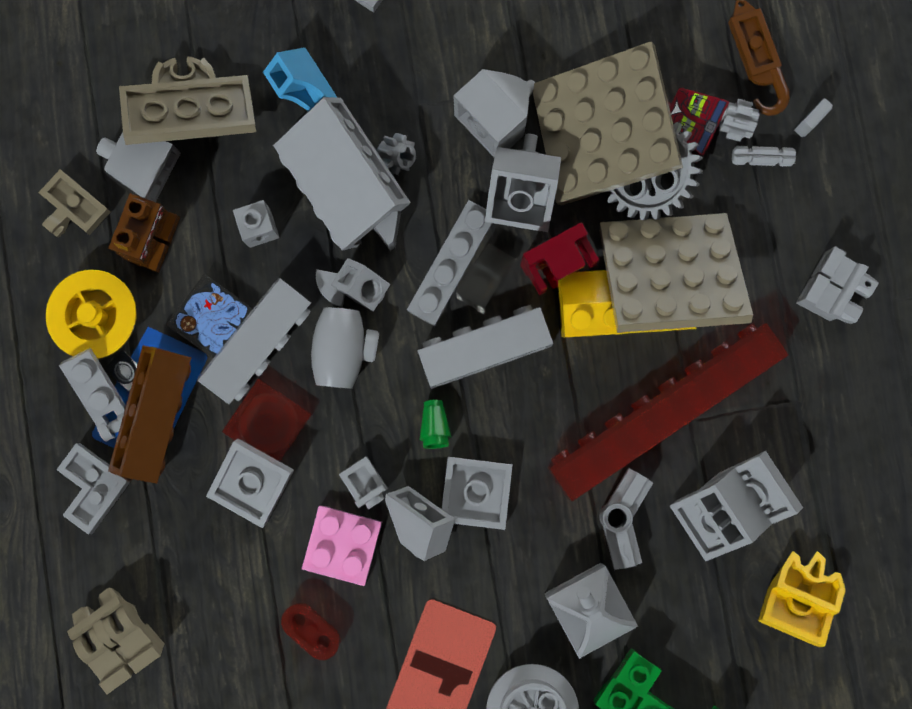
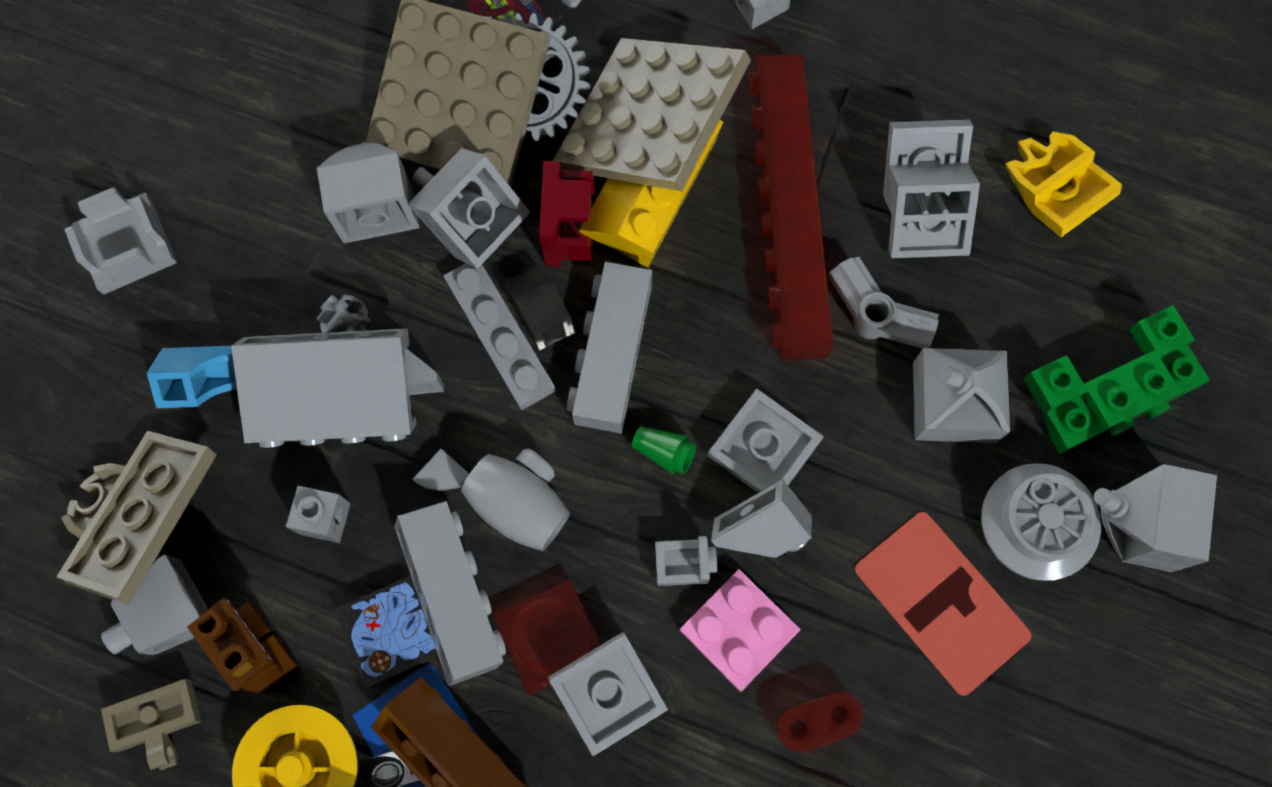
camera: 65 degrees left, 10 degrees down
light grey brick [331,258,390,312] -> none

